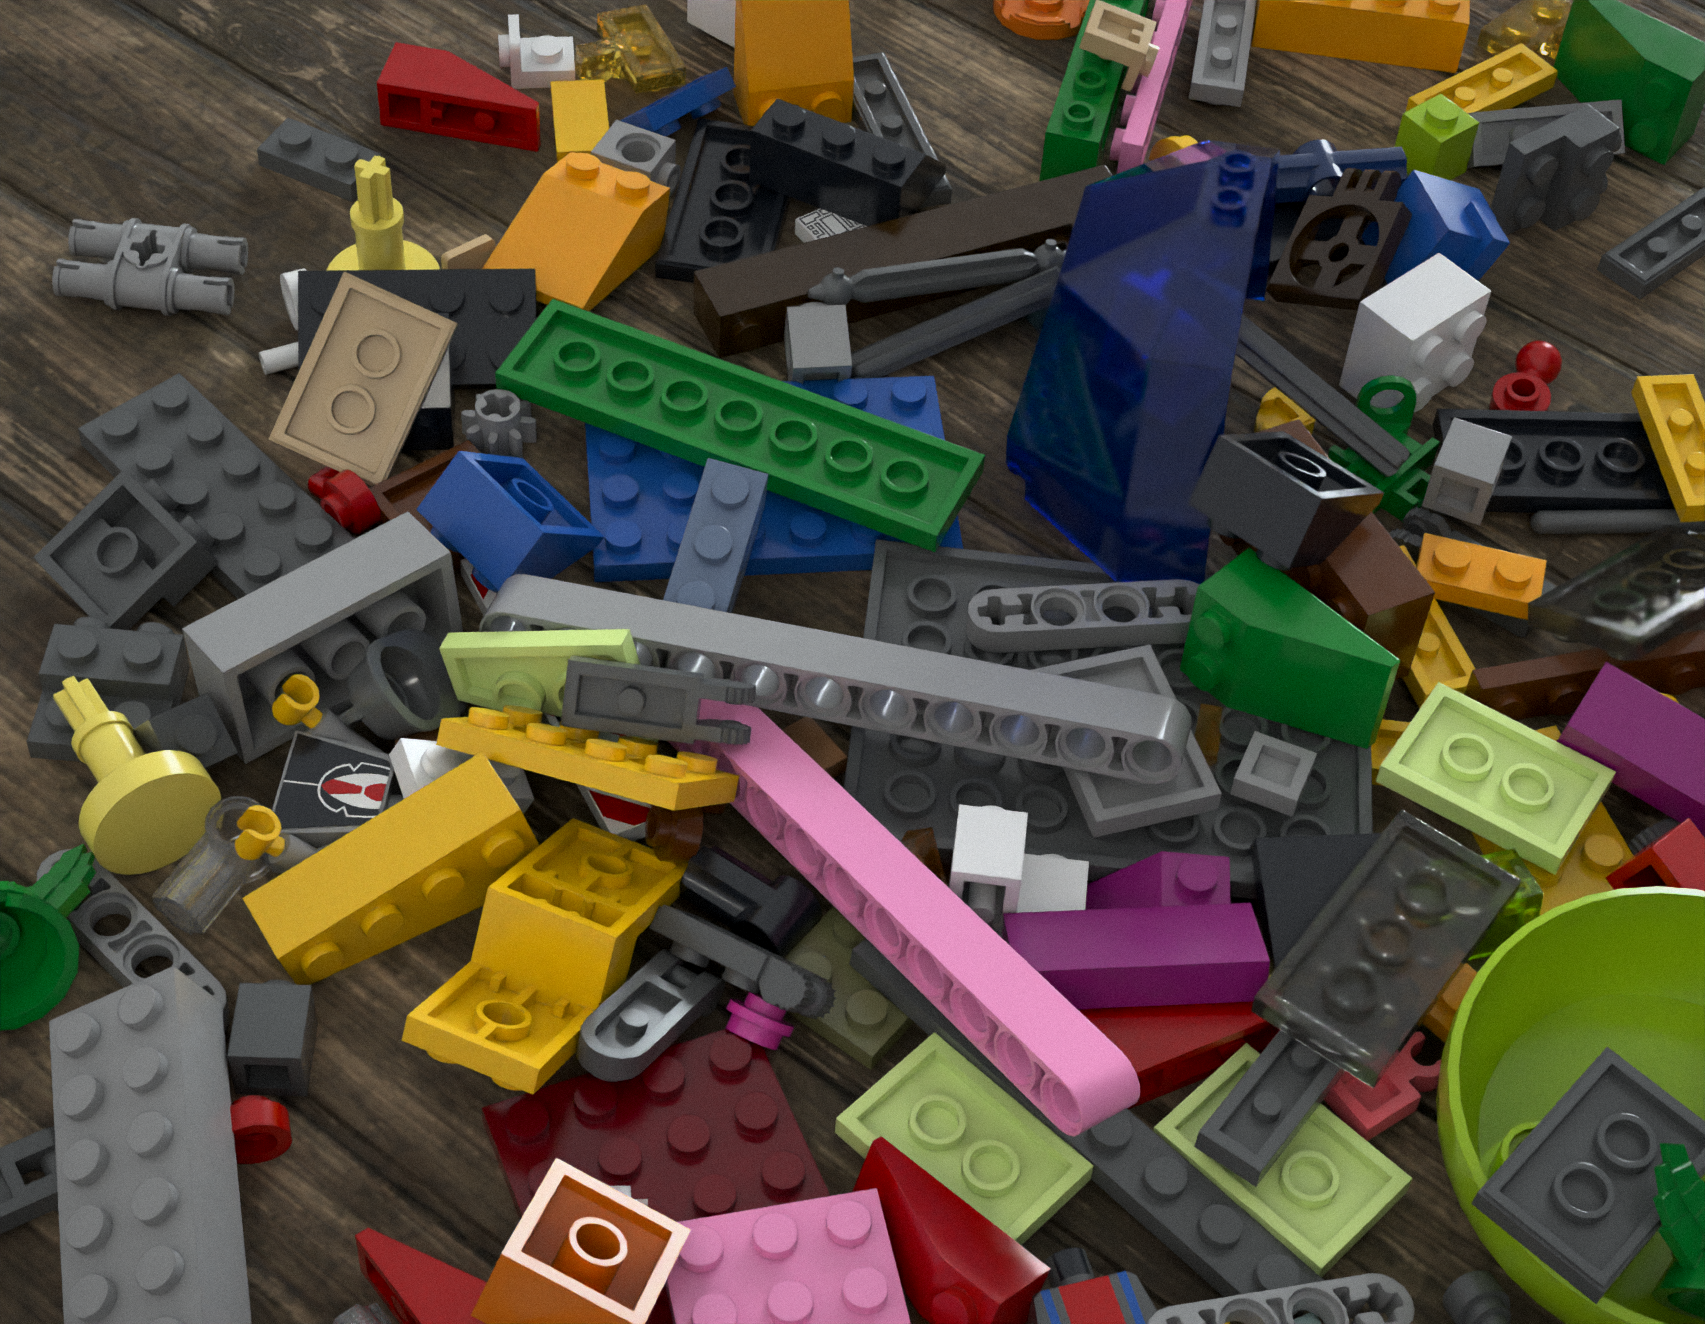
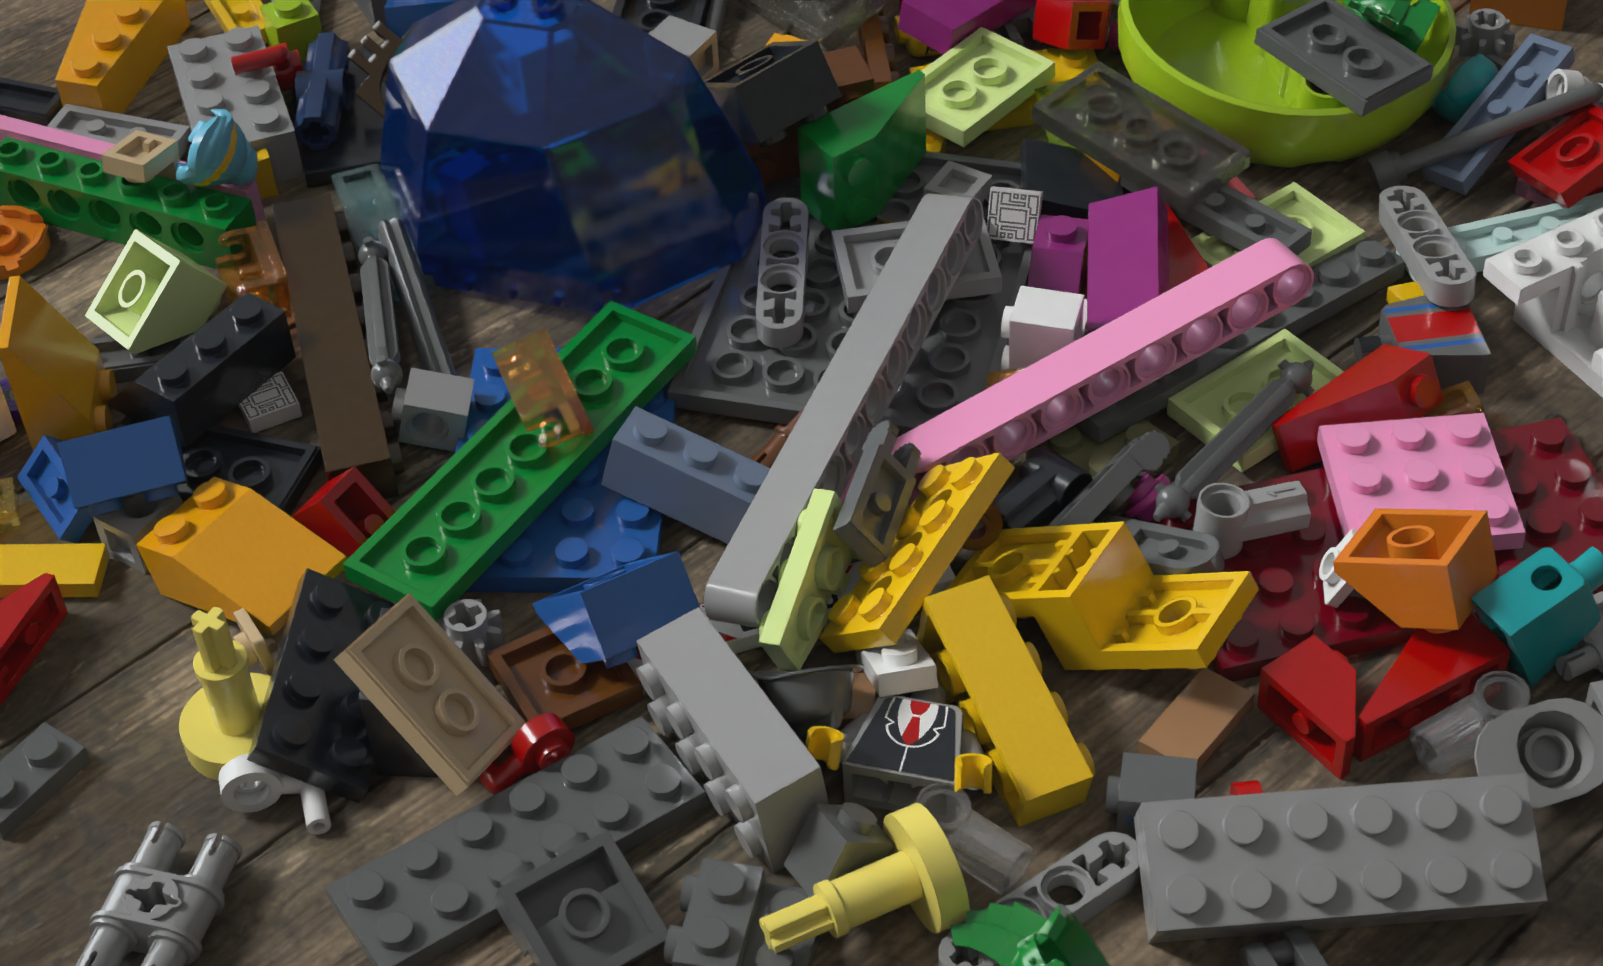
camera: 75 degrees left, 5 degrees down
none -> blue slope [57,416,189,517]
none -> yellowish green slope [85,229,227,354]
none -> light grey brick [167,25,305,183]
none -> medium azure hair [175,109,258,187]
none -> clear orange hinge [215,220,292,318]
none -> red plate [230,42,304,92]
none -> red slope [292,466,396,559]
none -> clear orange hinge [491,327,594,447]
none -> white tile [987,186,1043,244]
none -> medium nougat tile [1138,668,1254,772]
none -> dark grey wheel [1153,359,1315,522]
none -> light grey piece [1193,480,1311,559]
none -> red slope [1257,635,1356,780]

